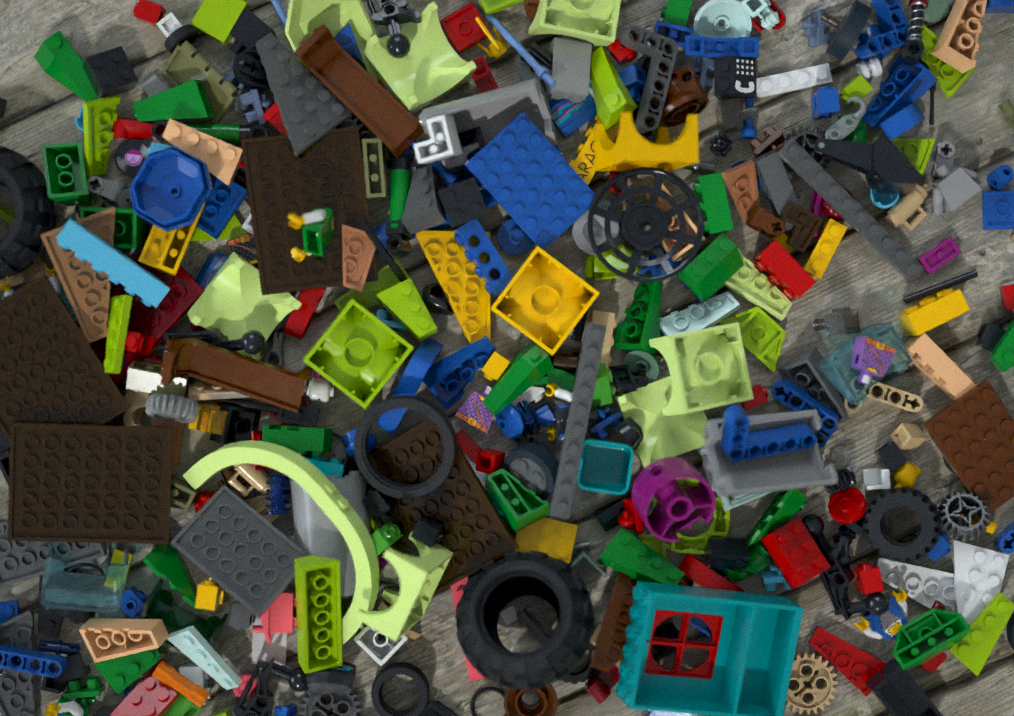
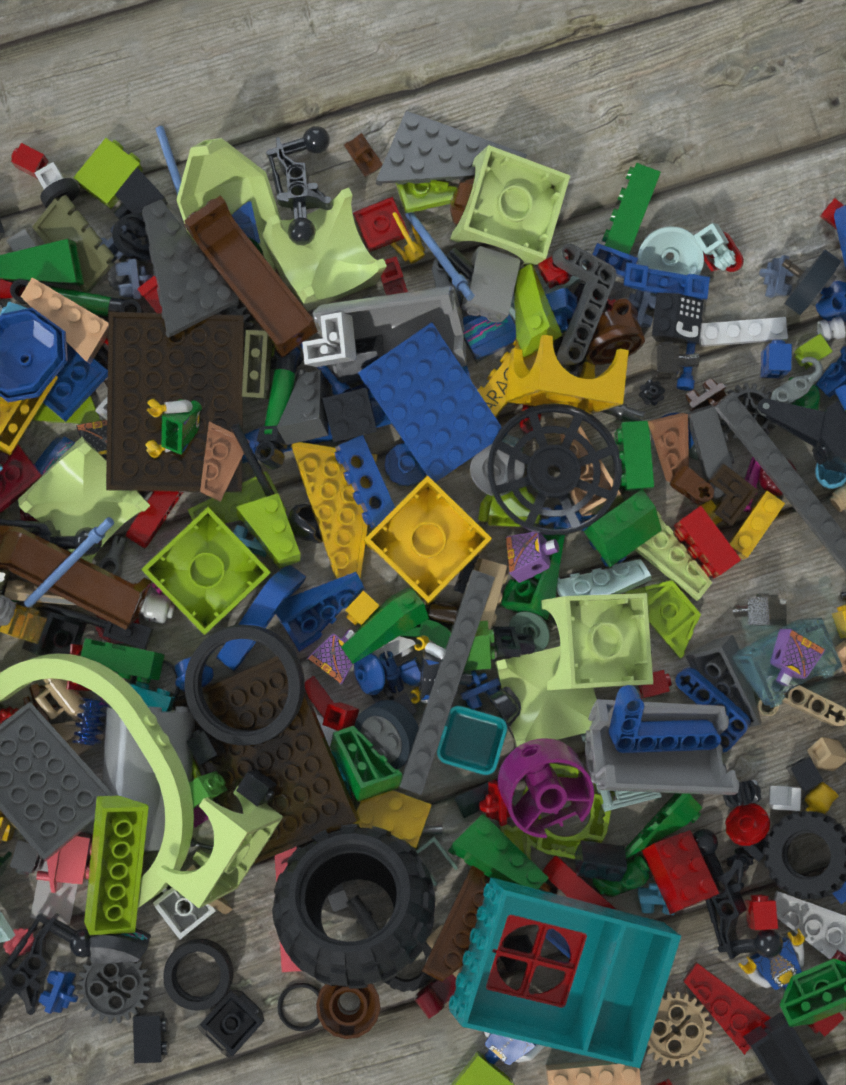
camera: 10 degrees right, 5 degrees down
none -> medium blue bar [24,517,114,608]
none -> medium lavender torso [506,532,559,583]

